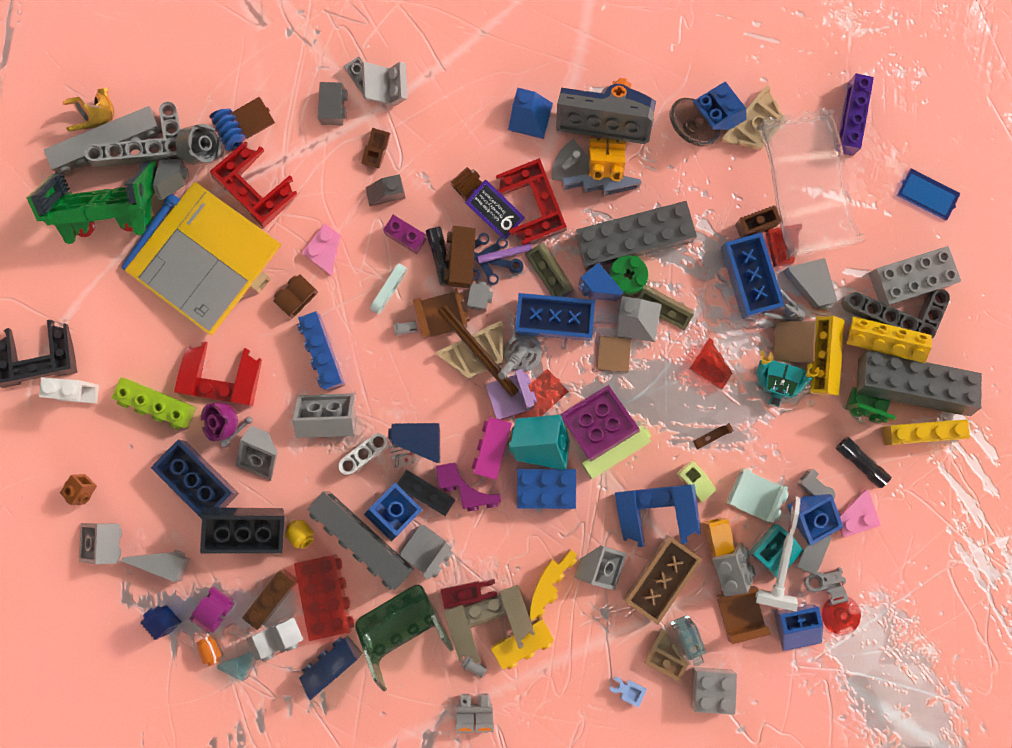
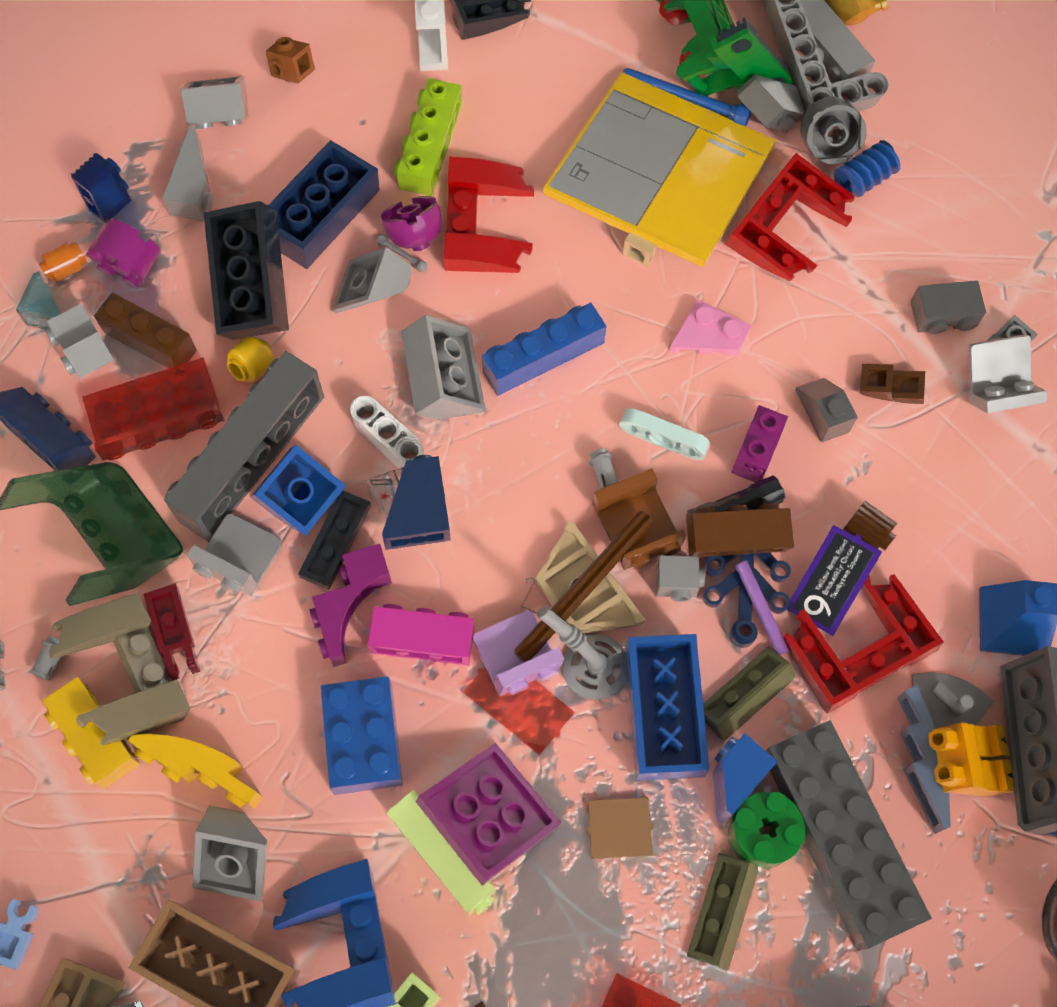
camera: 80 degrees right, 15 degrees down
reddish brown piece [232,96,275,139] -> none
reddish brown brick [273,274,318,319] -> none
teal slope [509,414,570,470] -> none
light grey slope [617,296,661,342] -> none

